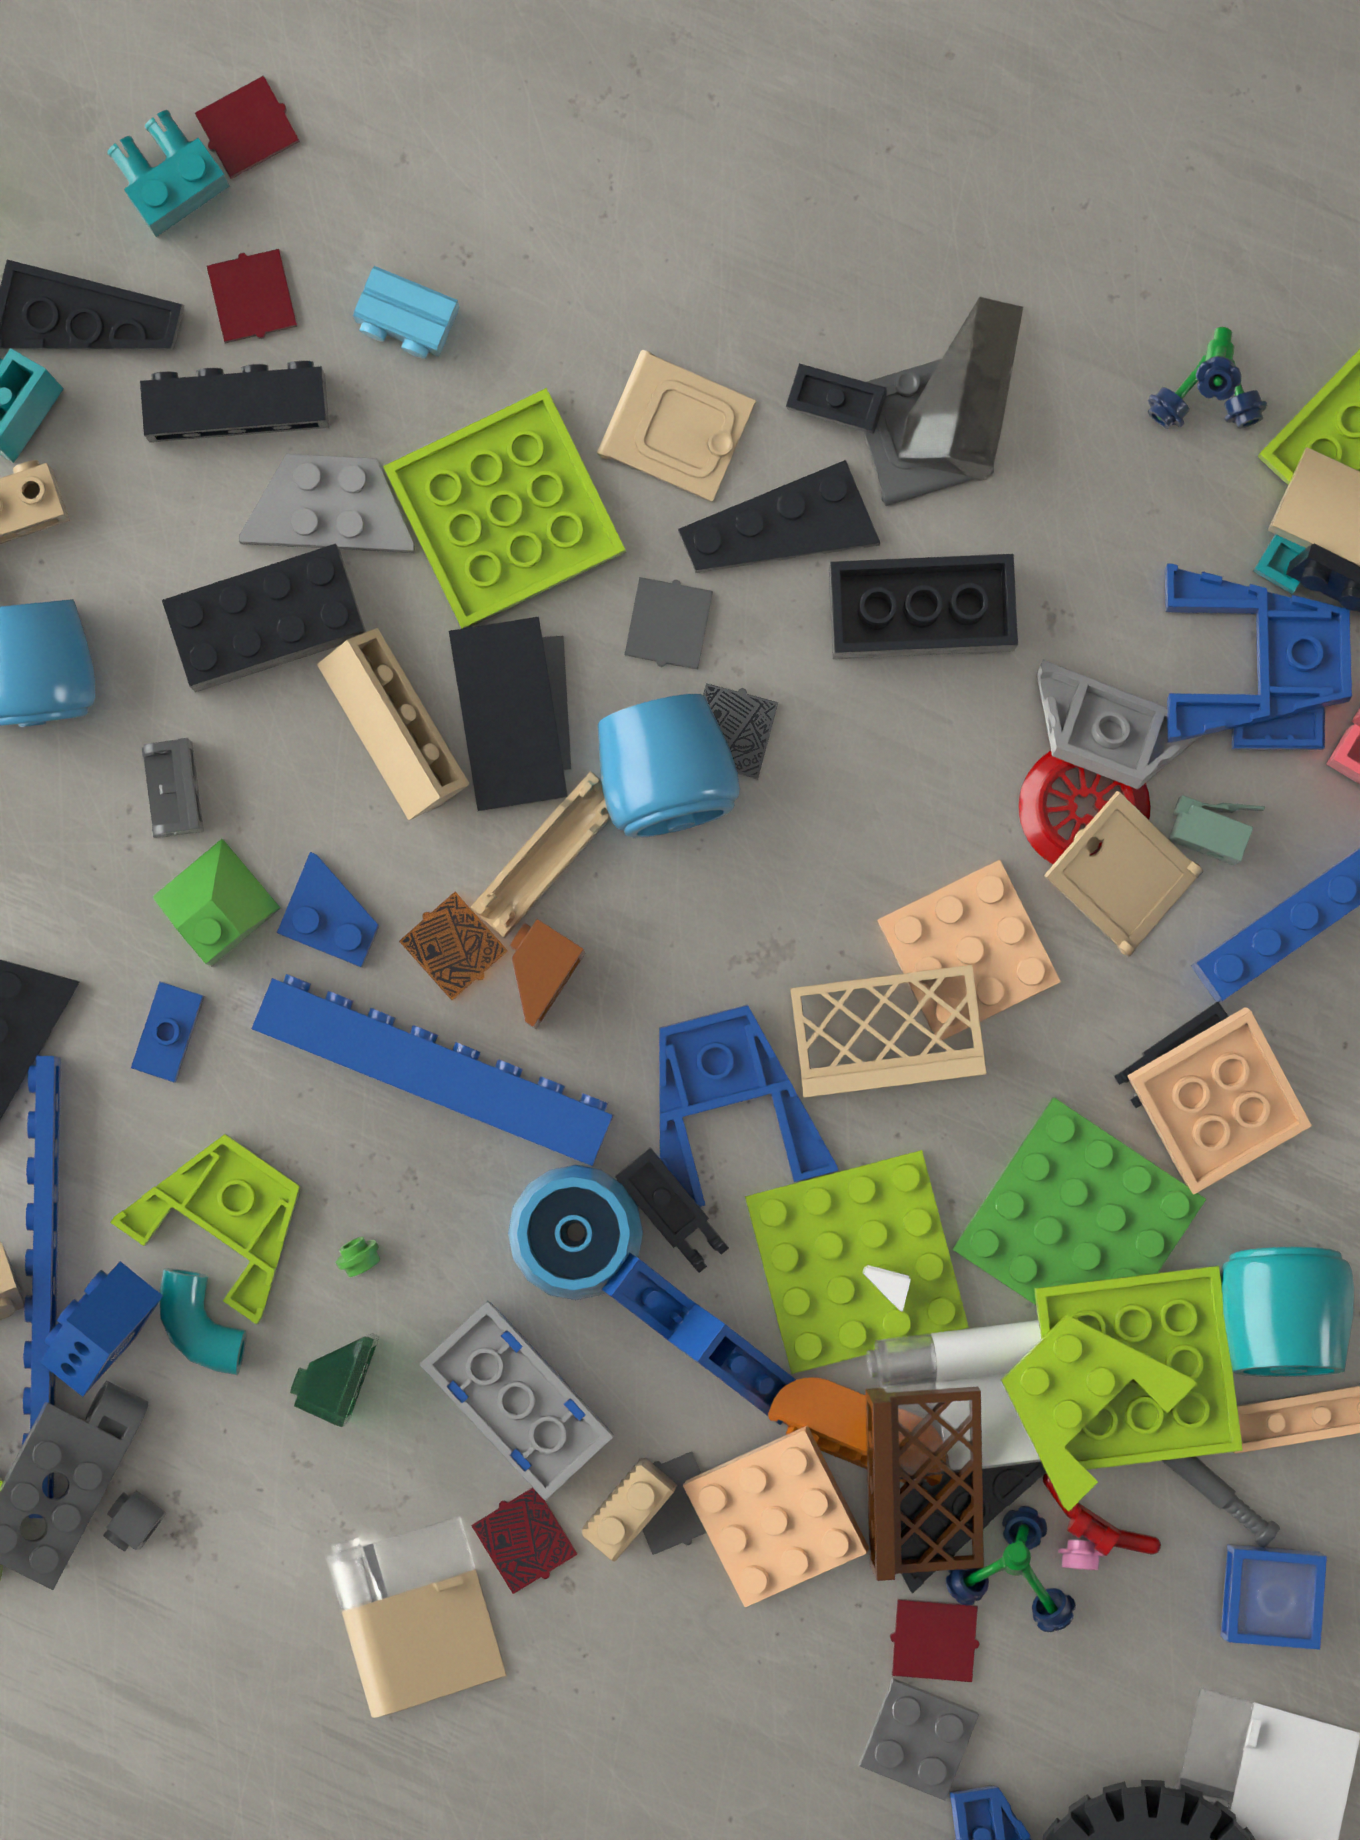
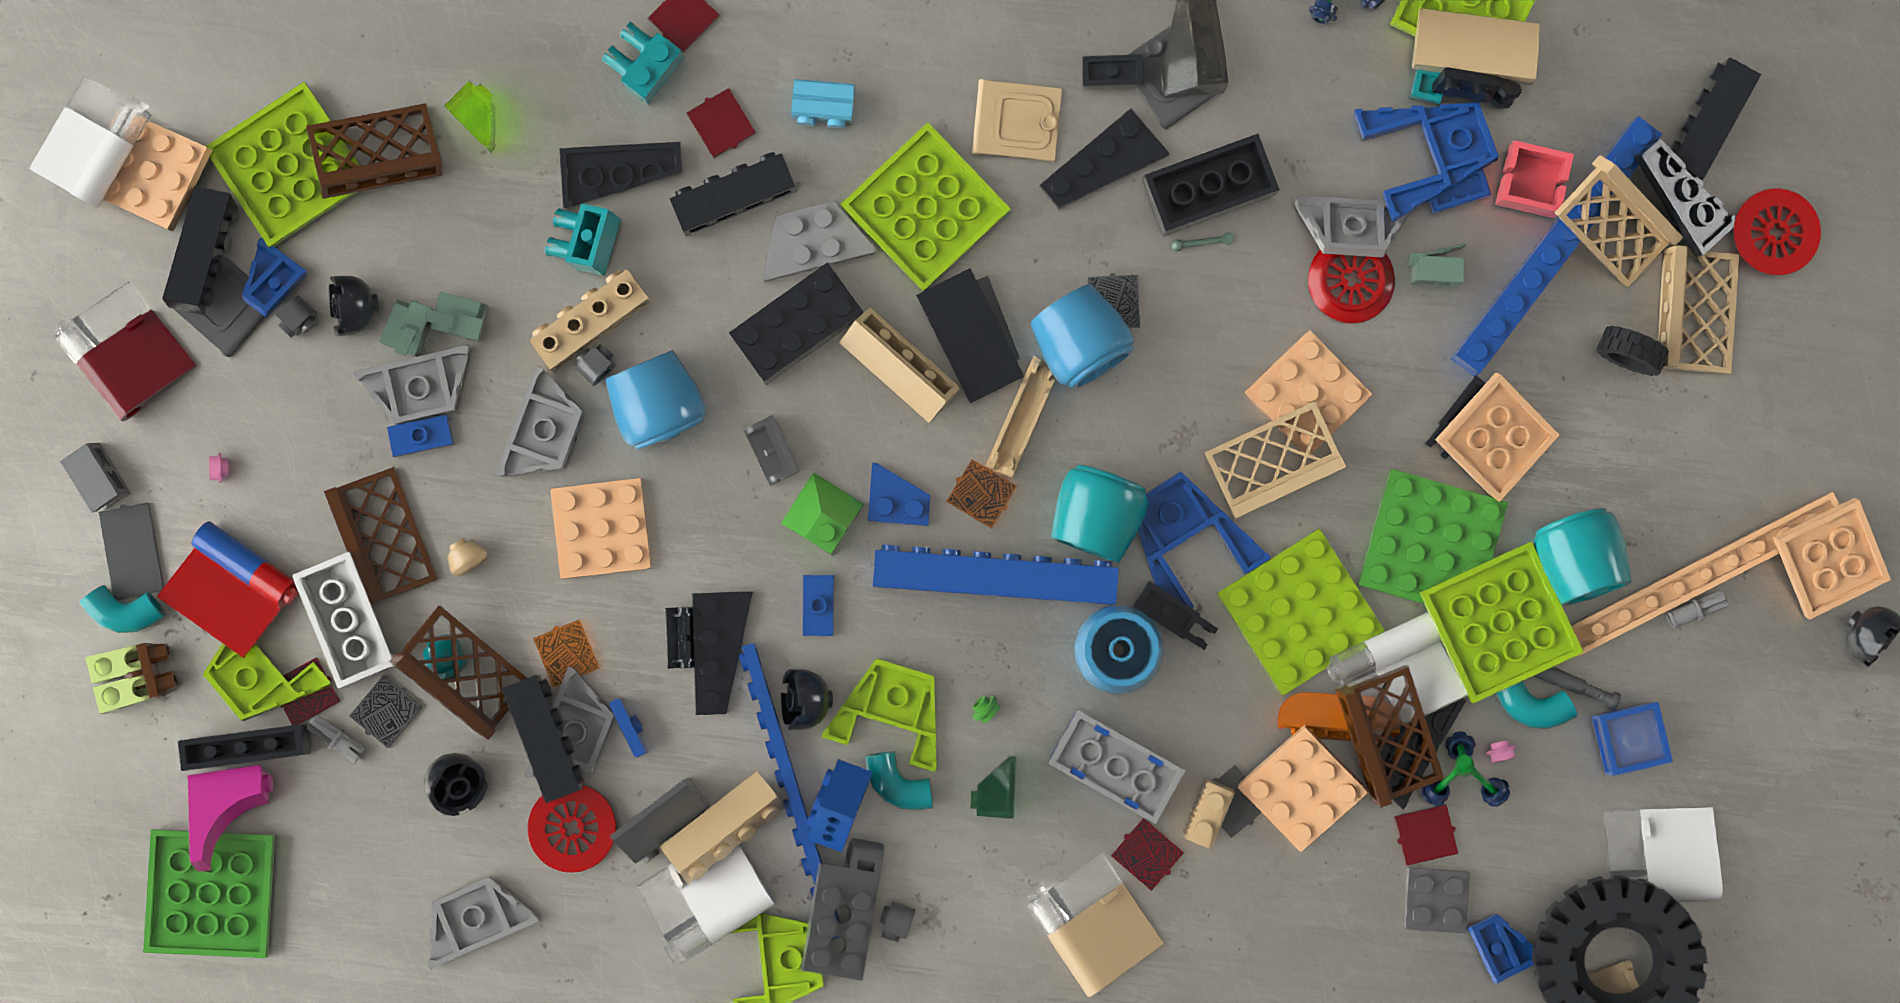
camera: 20 degrees left, 0 degrees up
dark orange slope [510,919,586,1030] -> none
blue bracket [602,1252,796,1425] -> none
dark grey piece [624,577,713,670] -> none
white slope [863,1265,911,1312] -> none
lime wing [1001,1315,1197,1511] -> none
red piece [1043,1473,1161,1556] -> none
tan container [1044,791,1203,957] -> none
none -> black cylinder [781,669,833,730]
none -> teal piece [1051,464,1149,563]
none -> sand green hinge [1172,232,1234,251]
none -> teal cylinder [1495,681,1578,729]

